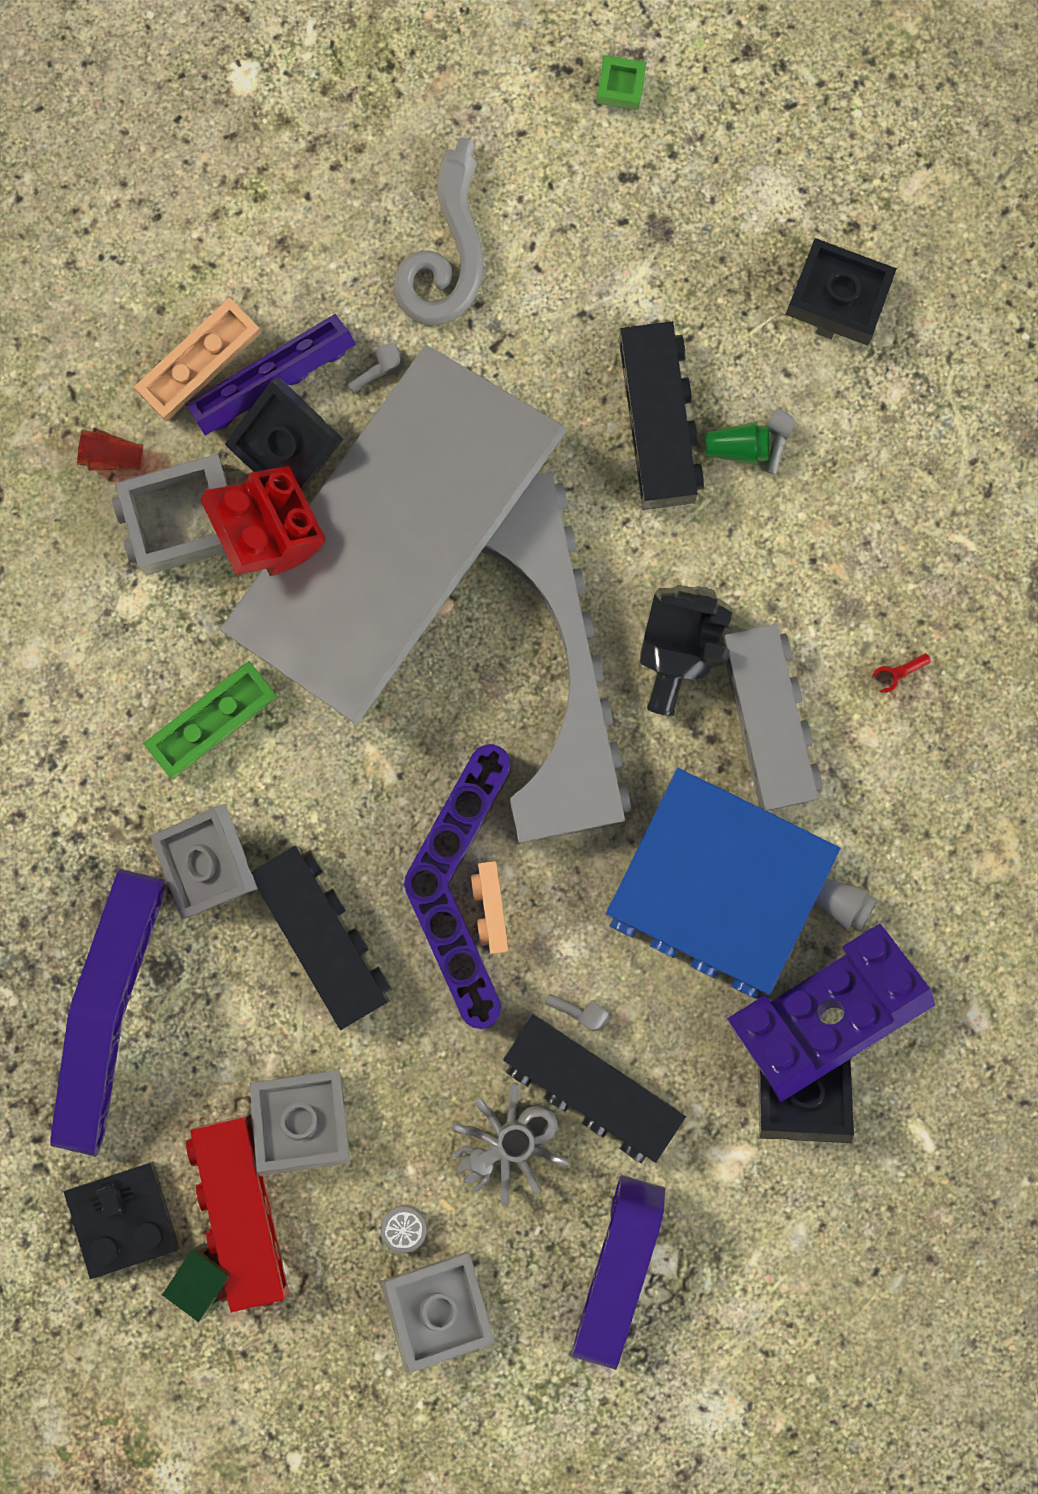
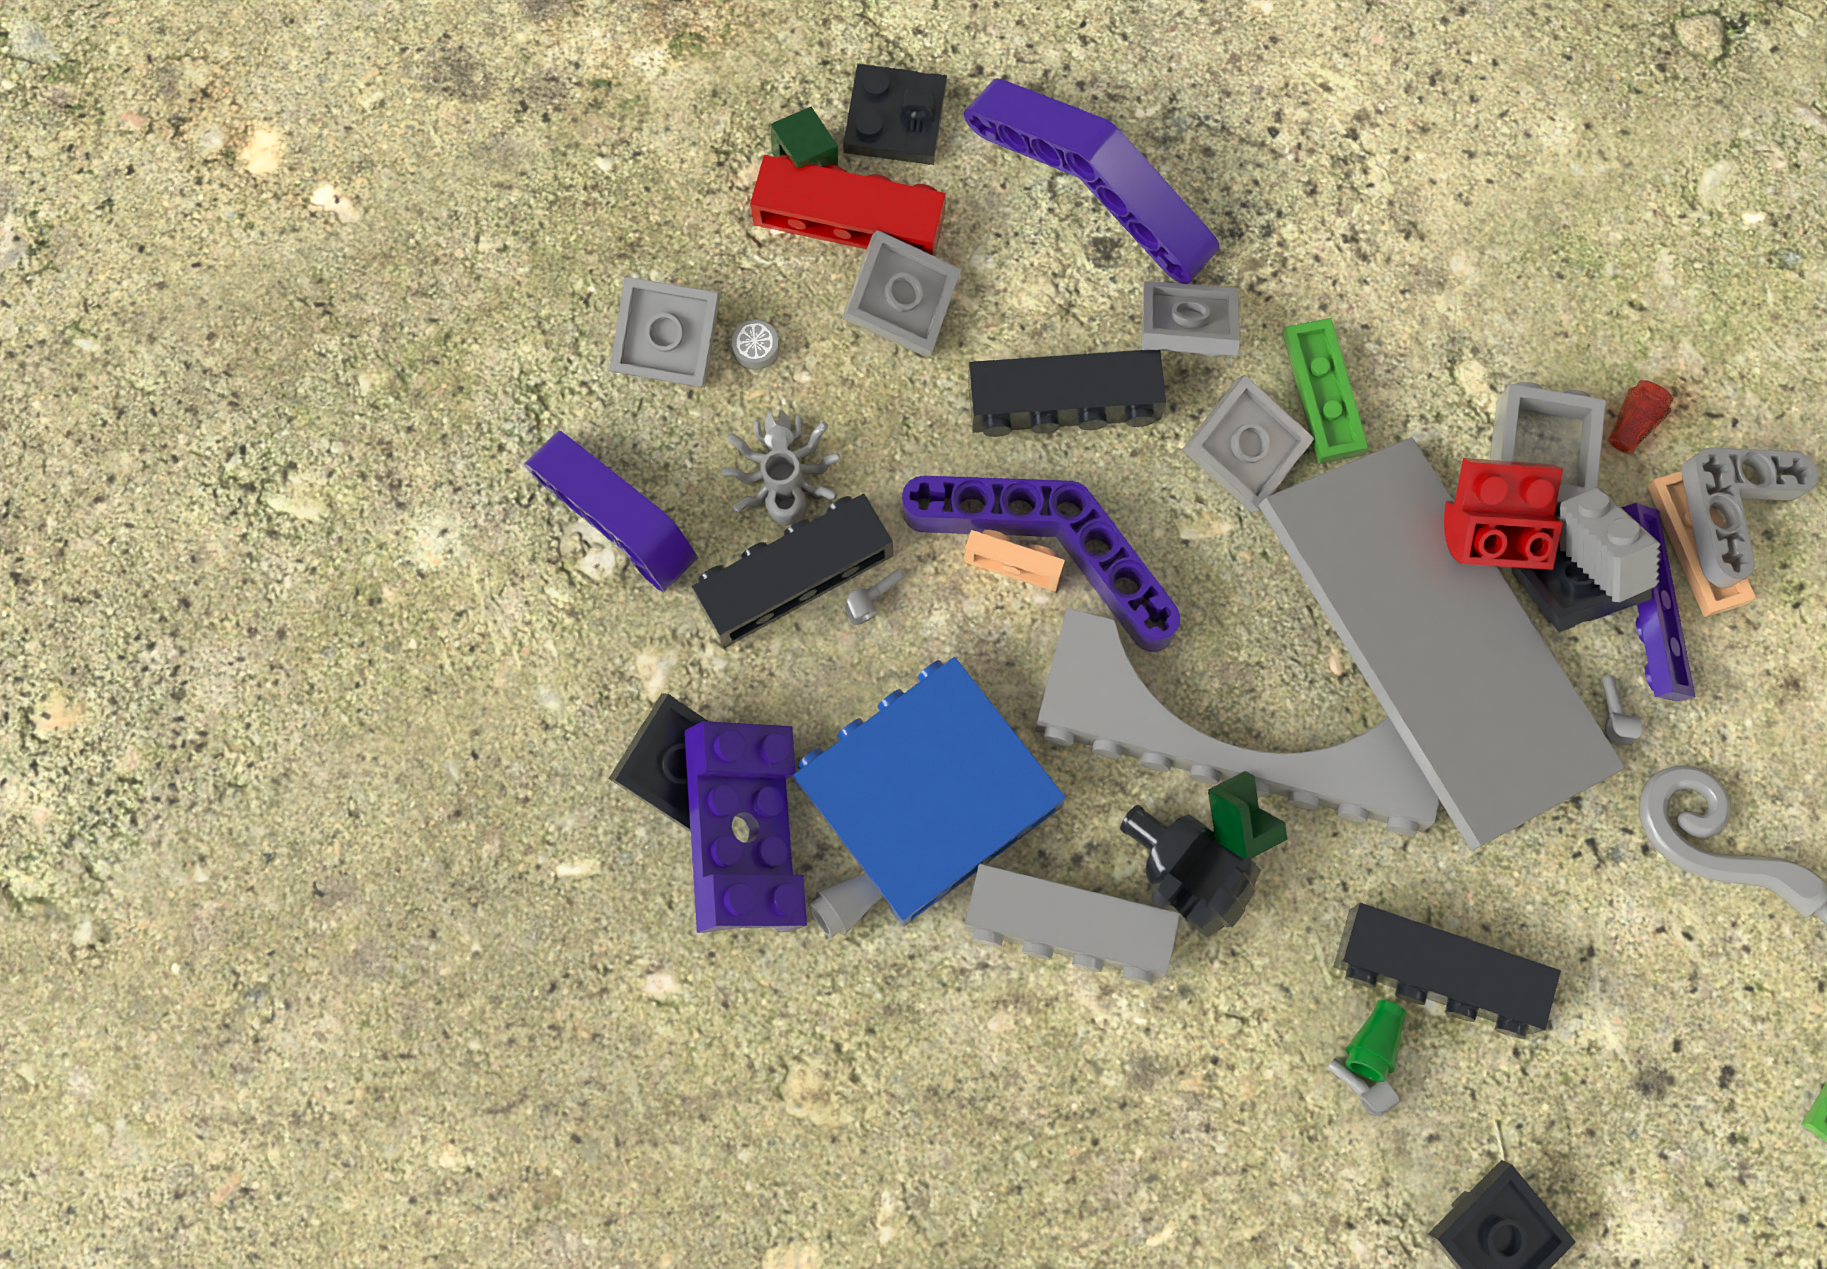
camera: 115 degrees right, 10 degrees down
red hand [872,653,931,694] -> none
none -> light grey hinge [1182,375,1315,513]
none -> dark green panel [1208,771,1288,859]
none -> light grey brick [1560,487,1660,602]
none -> light grey beam [1682,447,1818,588]

